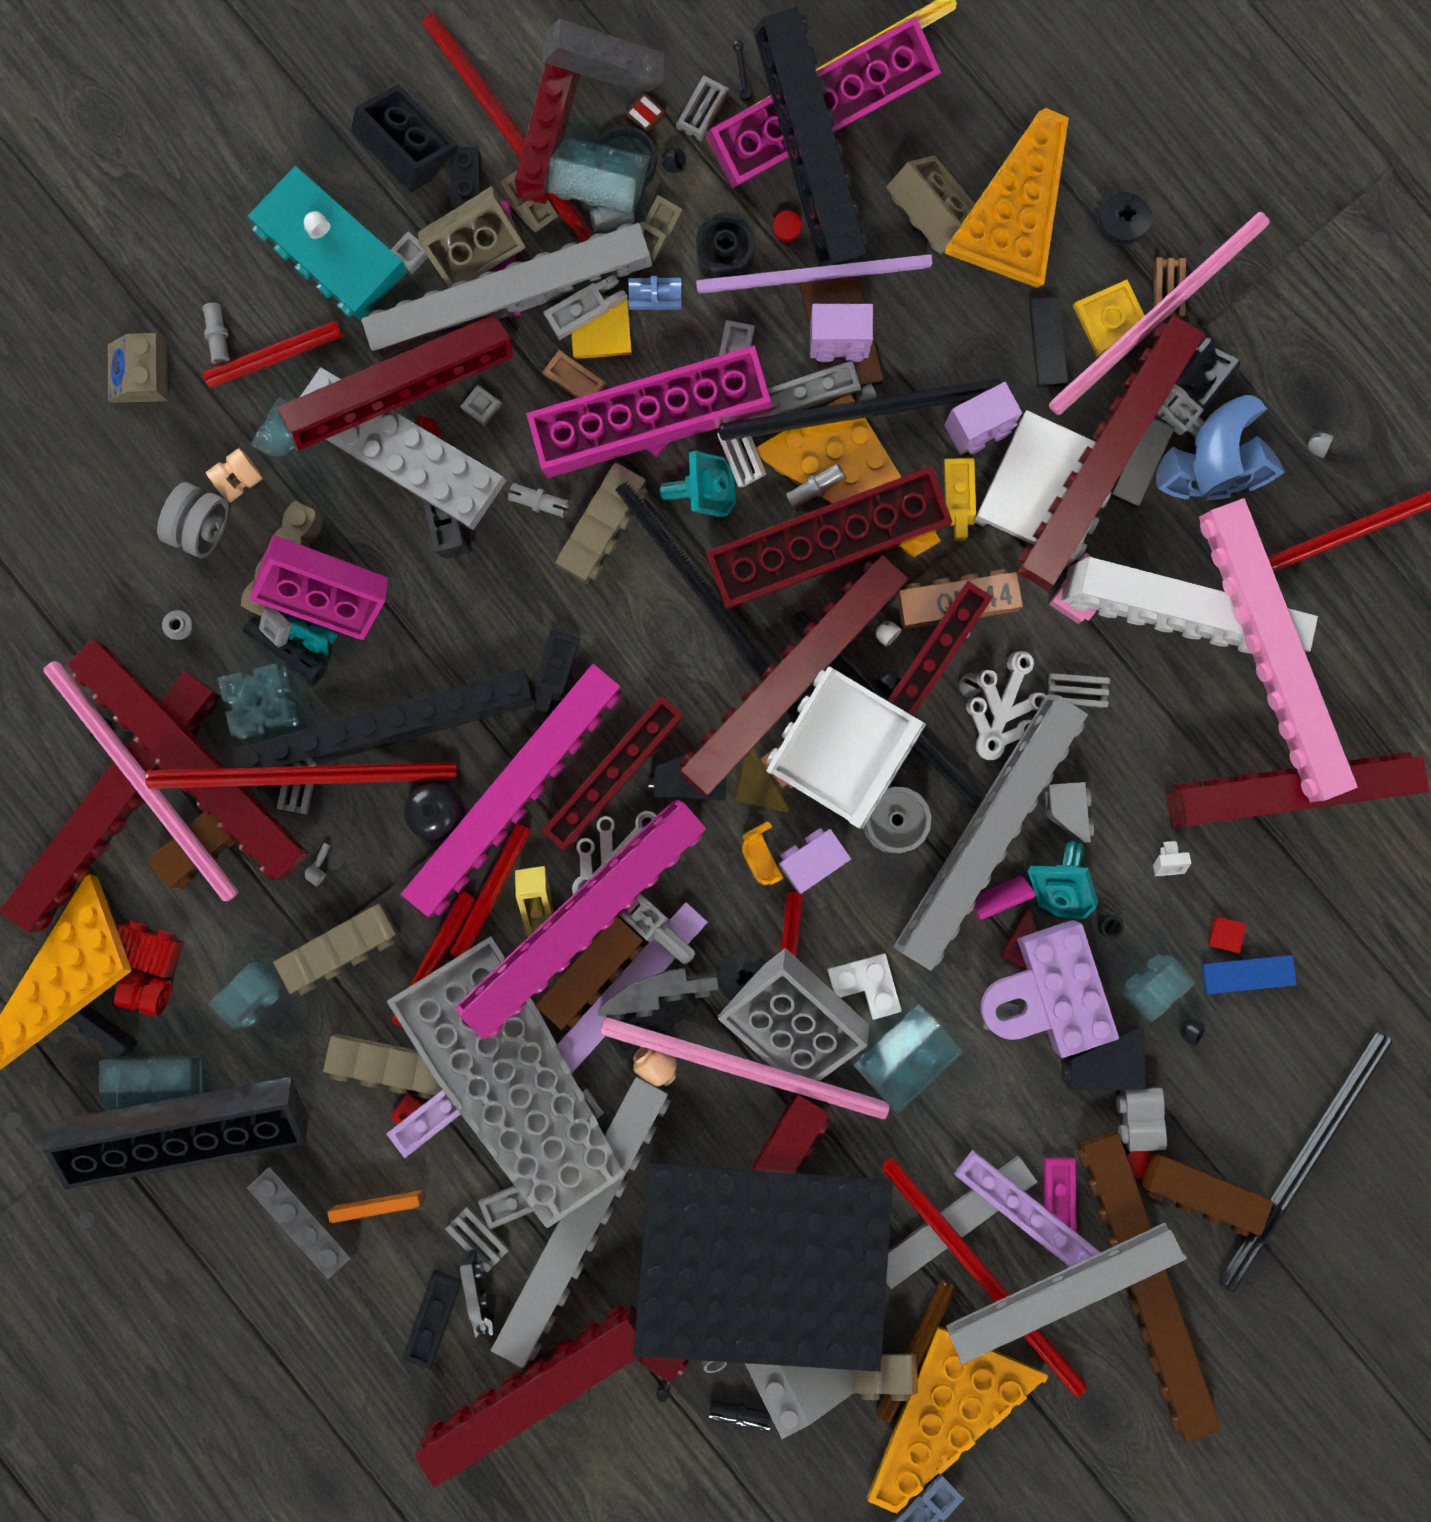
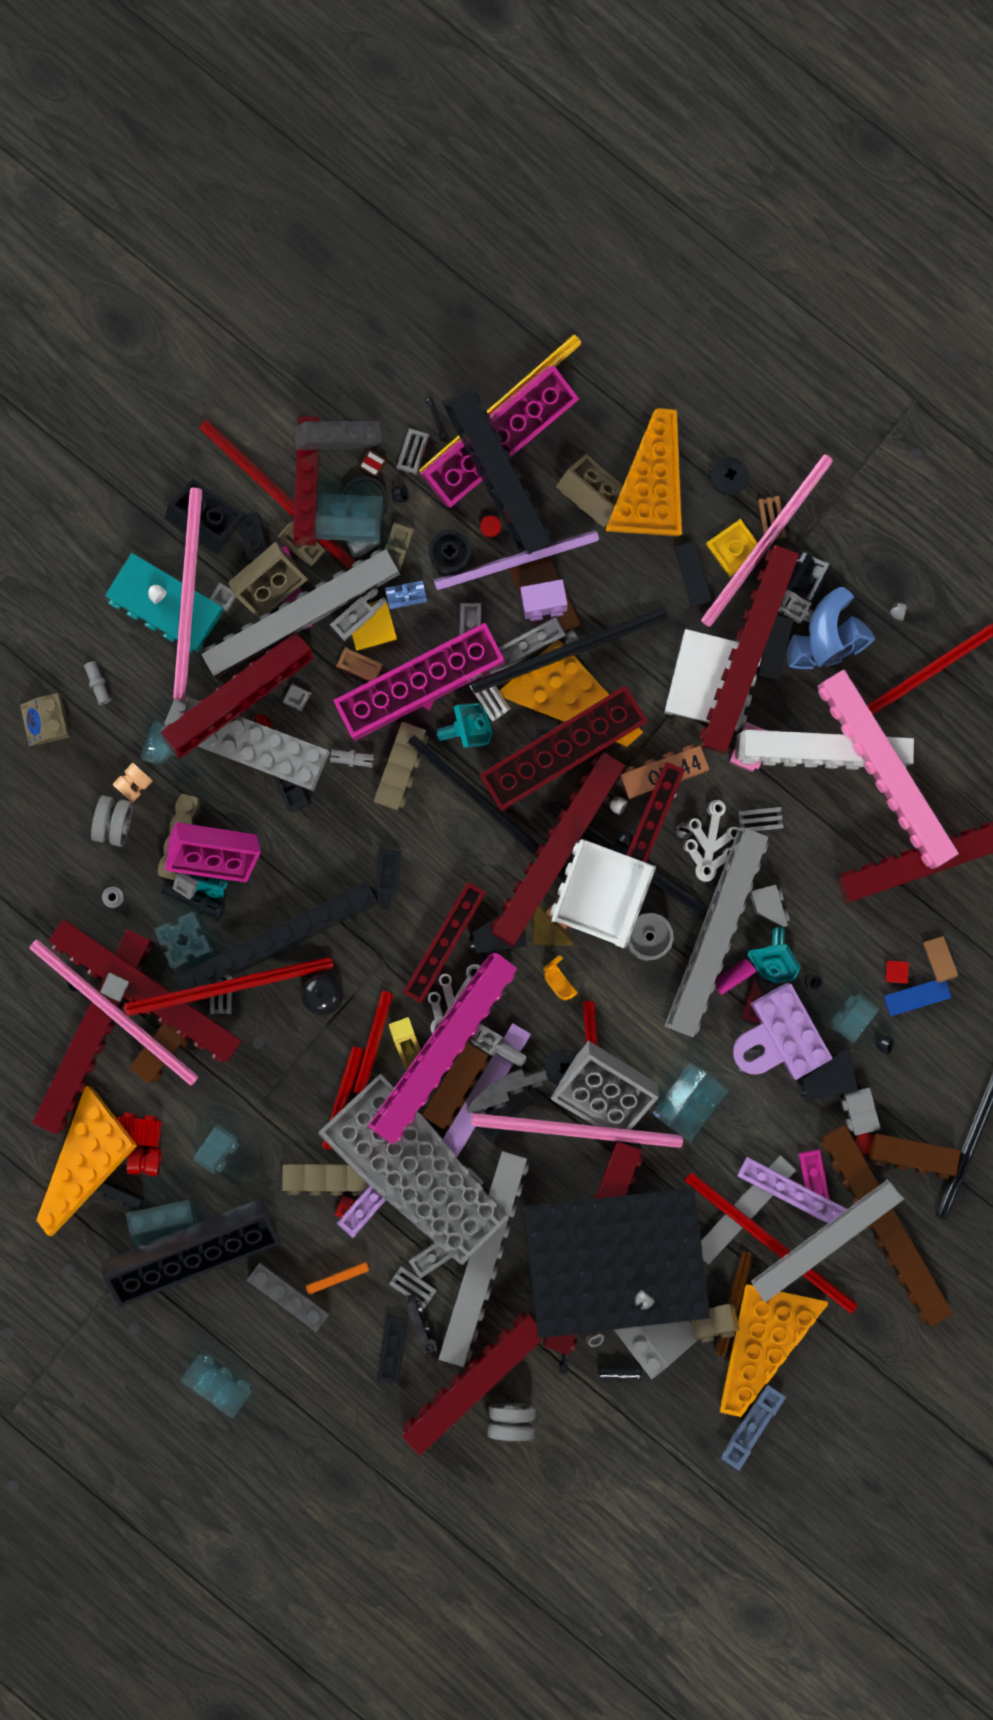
camera: 15 degrees left, 0 degrees up
red axle [203,321,342,387] -> none
dark tan brick [273,903,400,996] -> none
light grey hand [305,843,330,886] -> none
dark pink brick [401,664,622,917] -> none
light nougat head [633,1047,678,1087] -> none
lavender brick [778,828,851,894] -> none
light grey pin [786,463,847,509] -> none
white plate [827,953,902,1020] -> none
lavender brick [944,382,1022,455] -> none
yellow hinge [944,458,976,541] -> none
white tile [1153,841,1191,876] -> none
none -> light grey tile [100,973,130,1002]
none -> bright pink axle [173,488,202,700]
none -> clear light blue slope [180,1354,252,1419]
none -> light grey wheel [488,1403,536,1441]
none -> light grey hinge [635,1290,655,1309]
none -> medium nougat tile [923,936,958,983]

